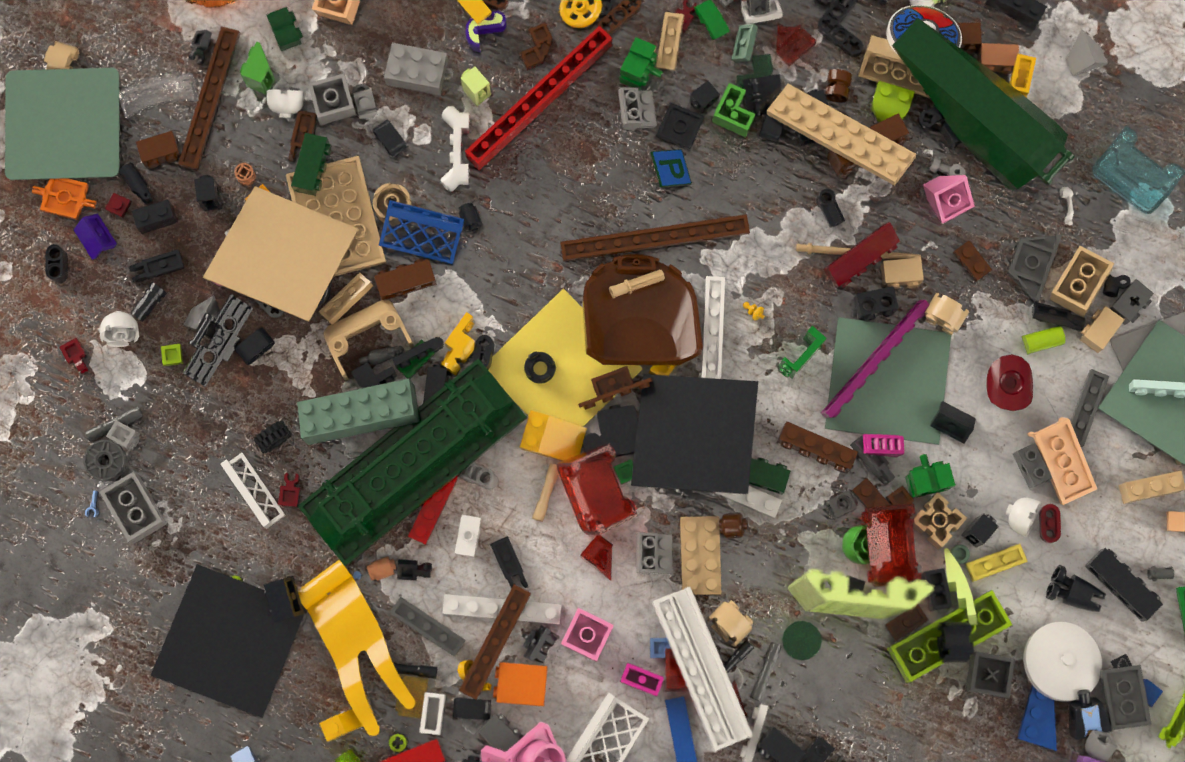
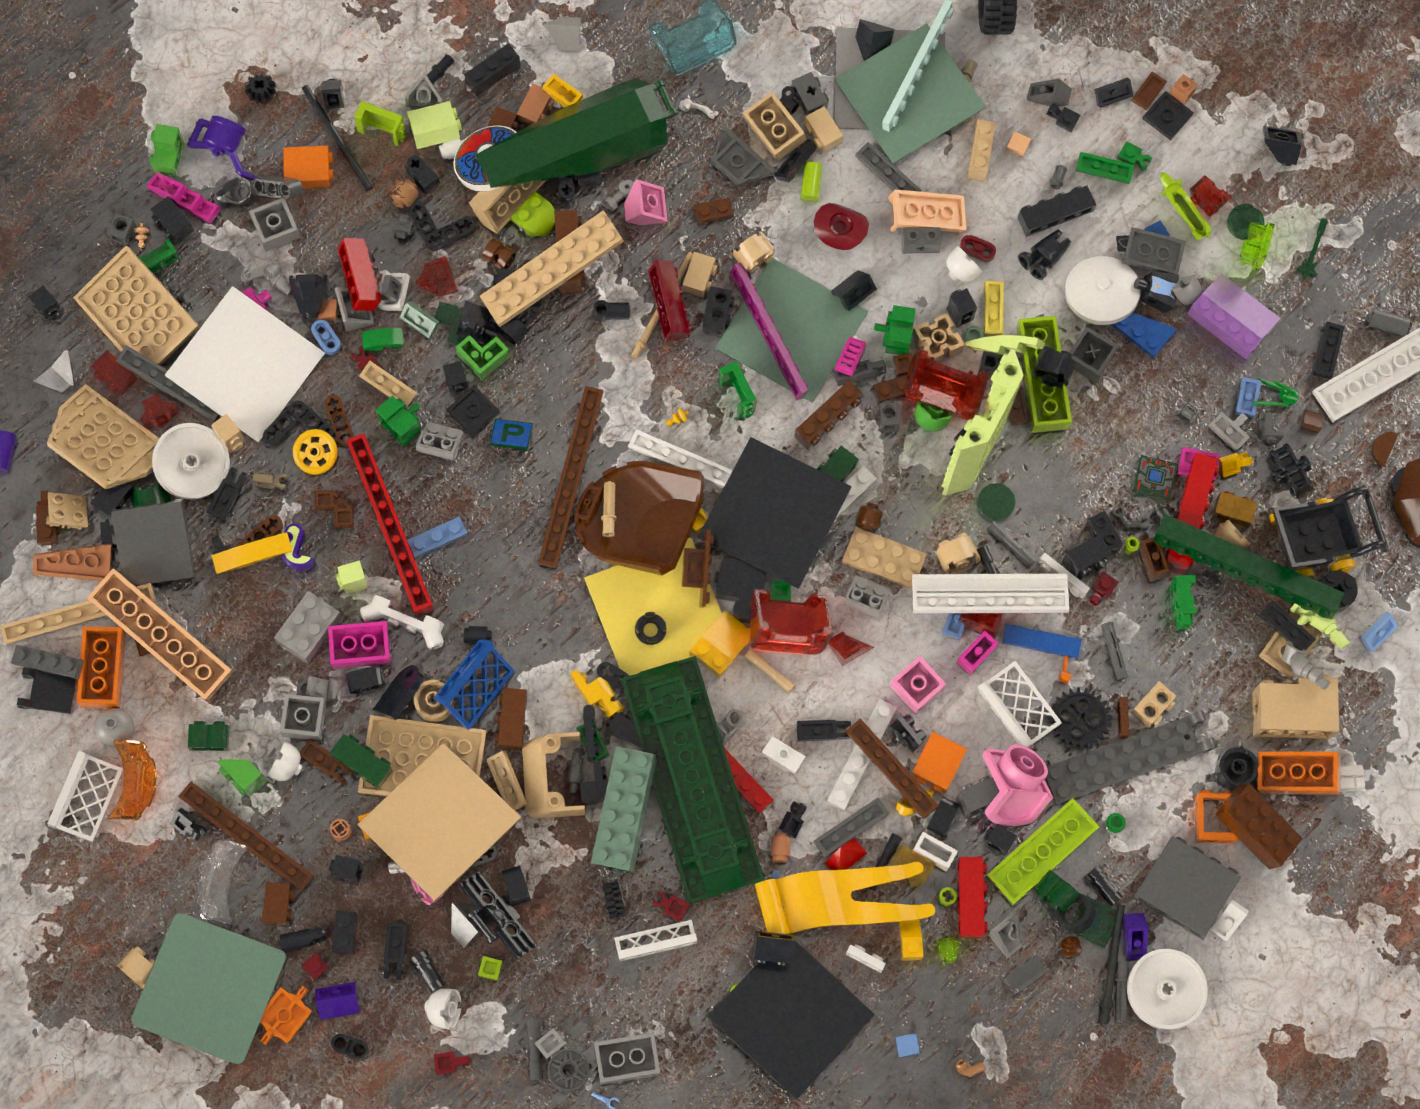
camera: 70 degrees left, 5 degrees down
none -> dark pink slope [328,621,391,669]
none -> black tile [372,665,424,721]
none -> medium blue plate [407,516,468,559]
none -> red slope [824,838,867,870]
none -> white plate [846,944,886,973]

